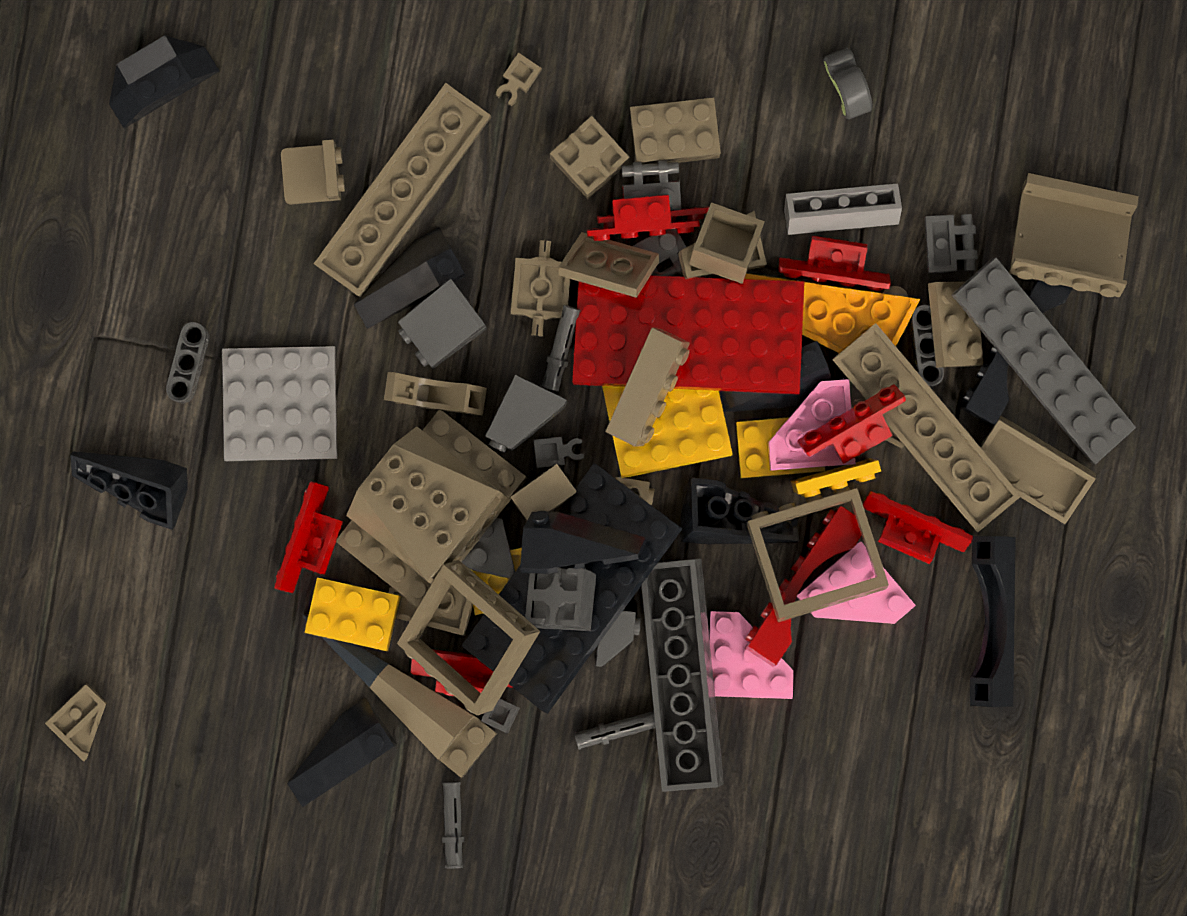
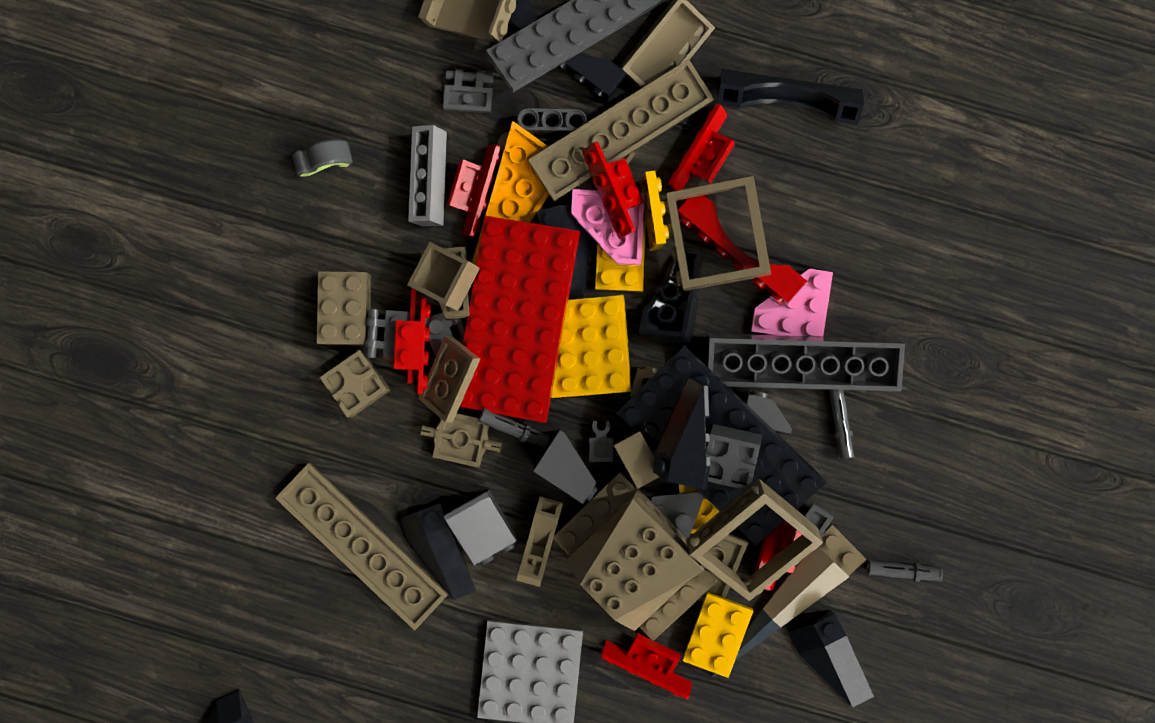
camera: 80 degrees left, 0 degrees up
dark tan bracket [281,140,345,205] -> none
dark tan plate [496,53,542,106] -> none
dark tan brick [605,328,690,447] -> none
bright pink plate [796,541,916,624] -> none
dark tan plate [928,282,983,368] -> none

